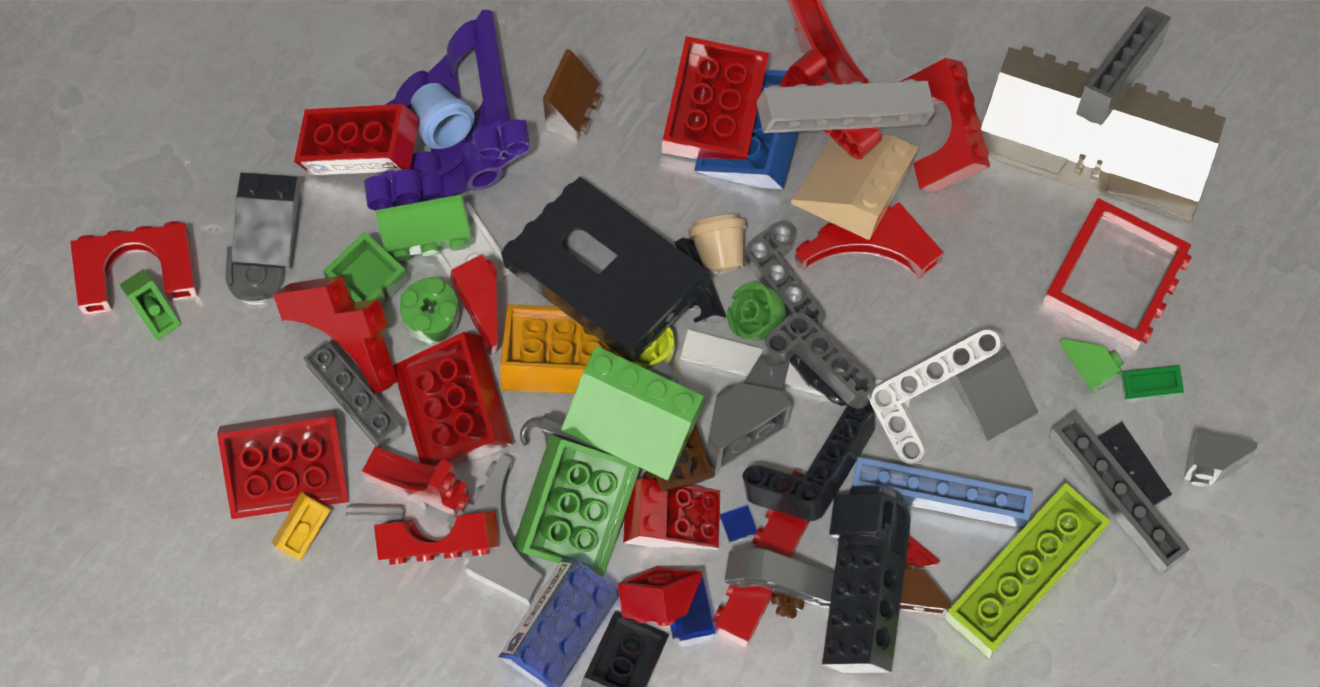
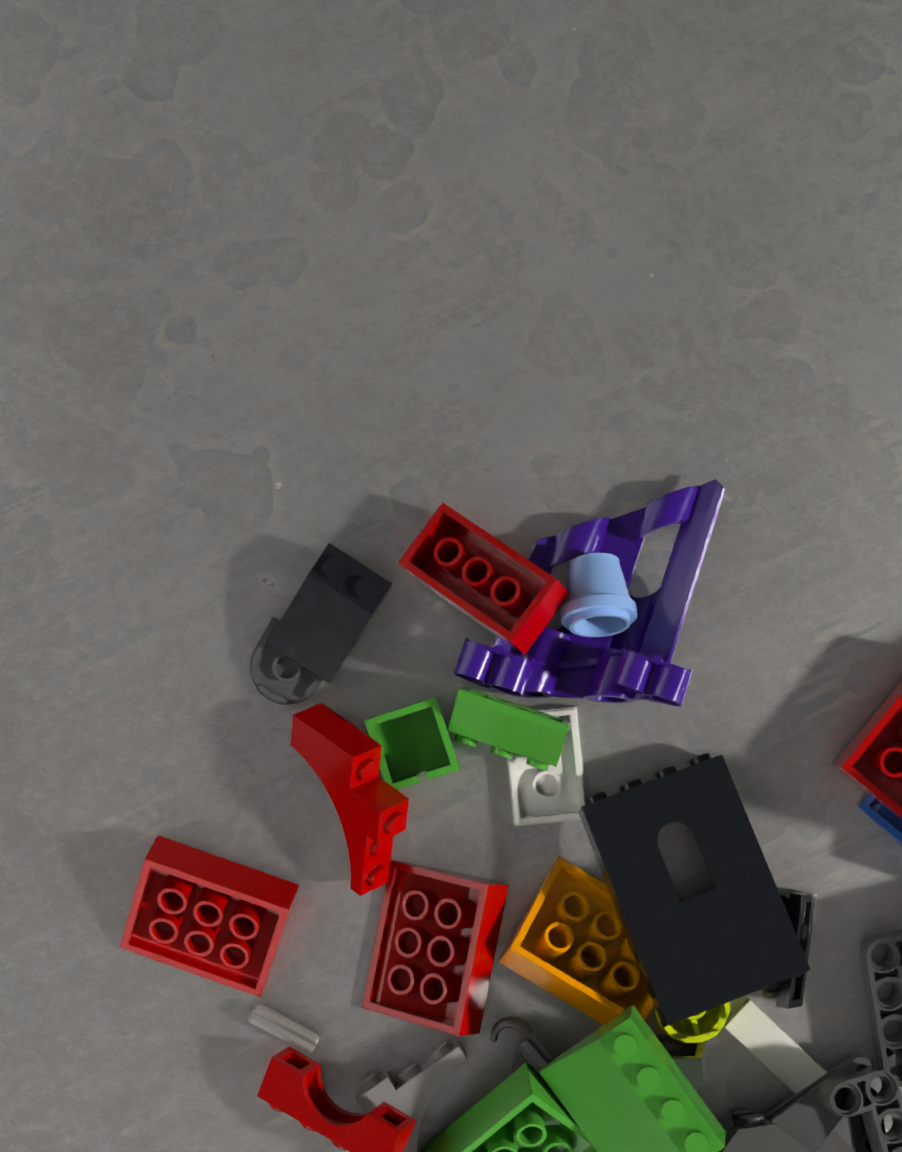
camera: 30 degrees right, 15 degrees up
red arch [70,221,198,315] -> none
bright green slope [119,269,181,340] -> none
yellow slope [272,492,331,561] -> none
dark grey brick [304,340,403,450] -> none
red arch [361,446,471,517] -> none
bright green brick [400,277,460,344] -> none
red slope [450,254,498,356] -> none
reddish brown slope [543,49,603,142] -> none
tan piece [688,214,746,274] -> none
bright green cylinder [727,282,786,341] -> none

